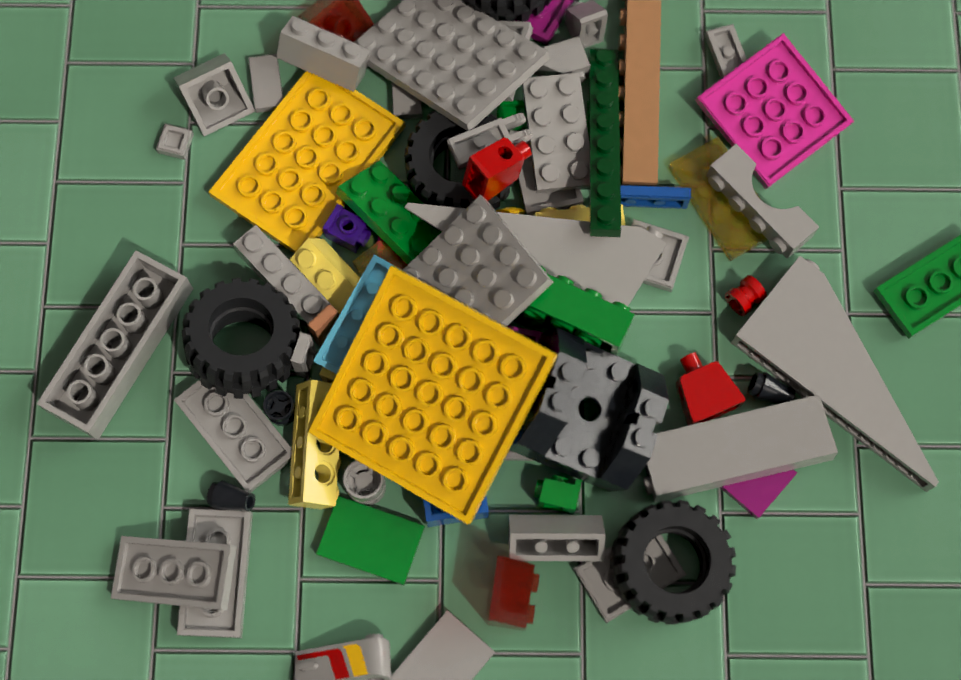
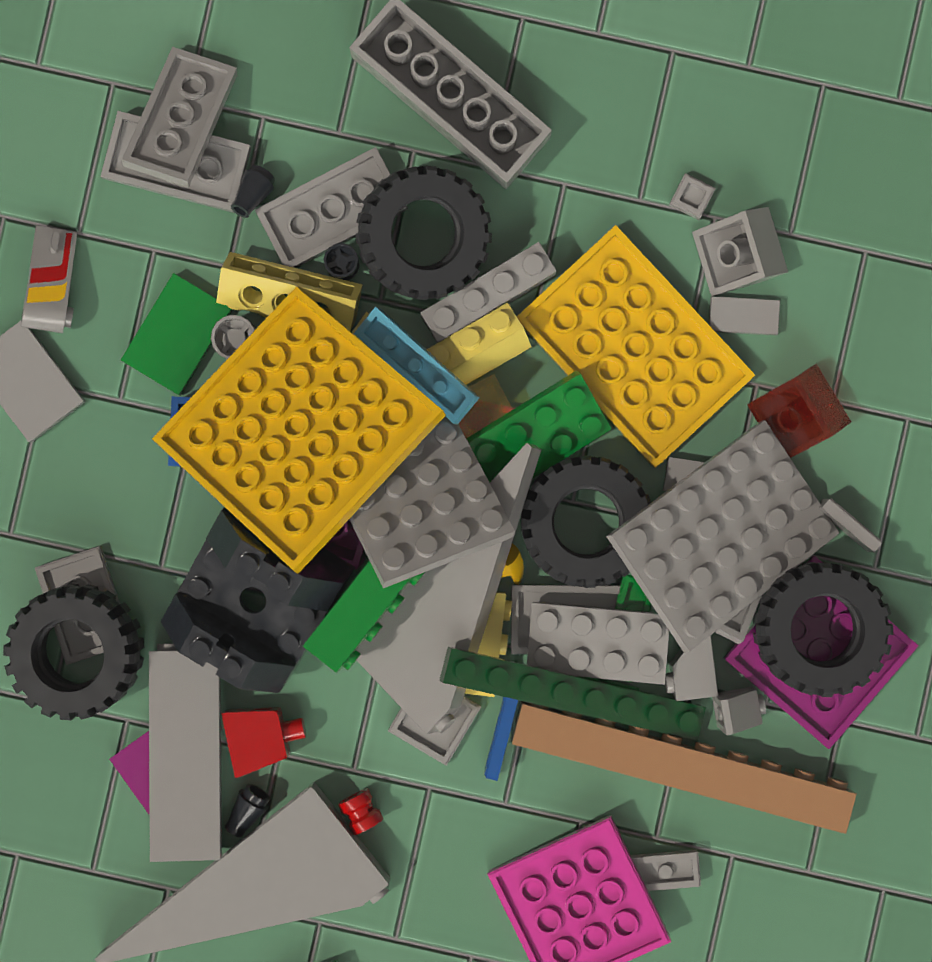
camera: 100 degrees right, 15 degrees up
light grey brick [276,16,371,92] -> none
light grey tile [291,332,317,379] -> none
nougat tile [308,304,339,347] -> none
dark purple brick [323,203,371,254] -> none
light grey hinge [447,113,534,169] -> none
red torso [462,137,532,201] -> none
clear red slope [488,555,540,631] -> none
light grey brick [508,515,605,561] -> none
green brick [534,475,582,515] -> none
clear yellow plate [669,137,768,261] -> none
light grey arch [706,144,819,259] -> none

